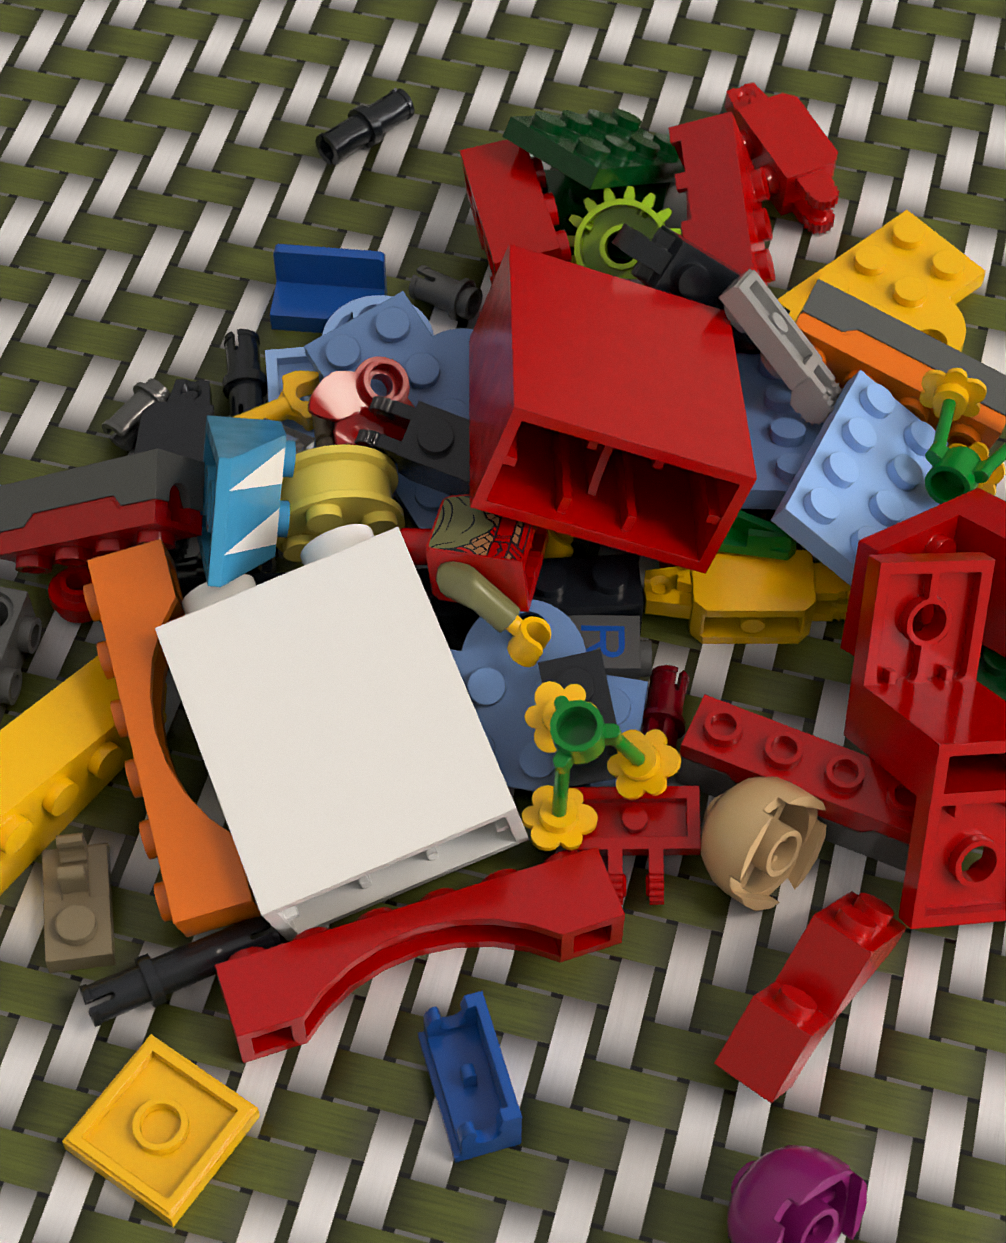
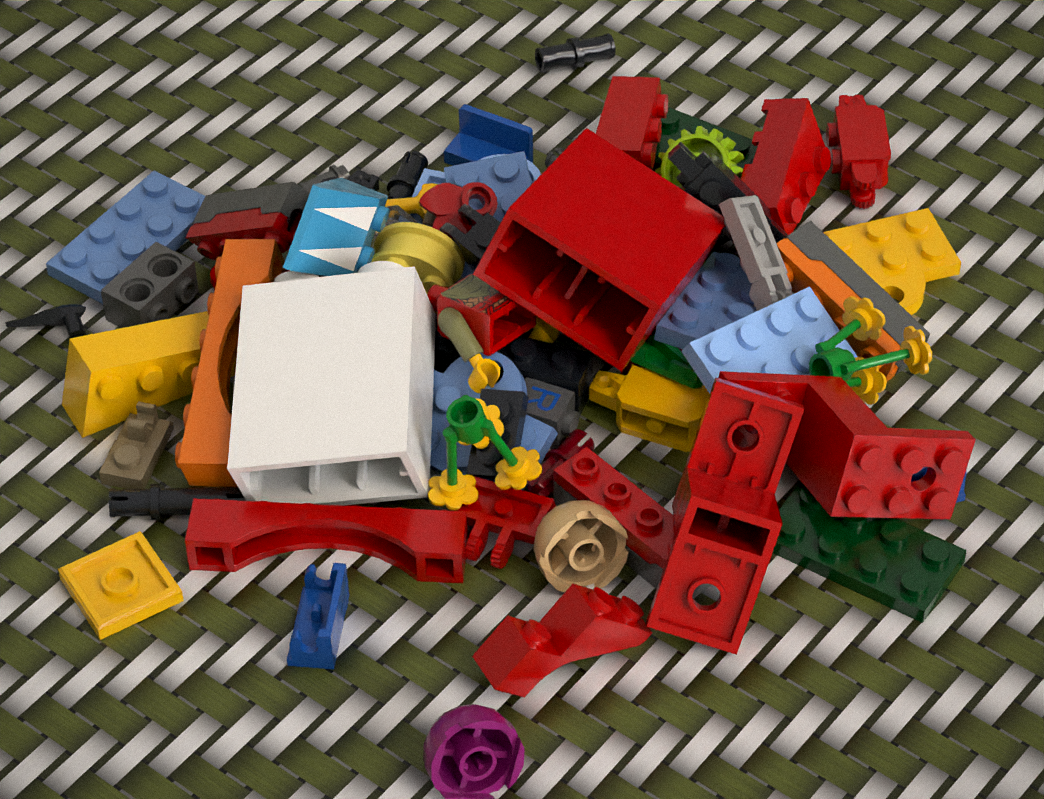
camera: 25 degrees right, 10 degrees down
dark green plate [502,108,685,189] -> none

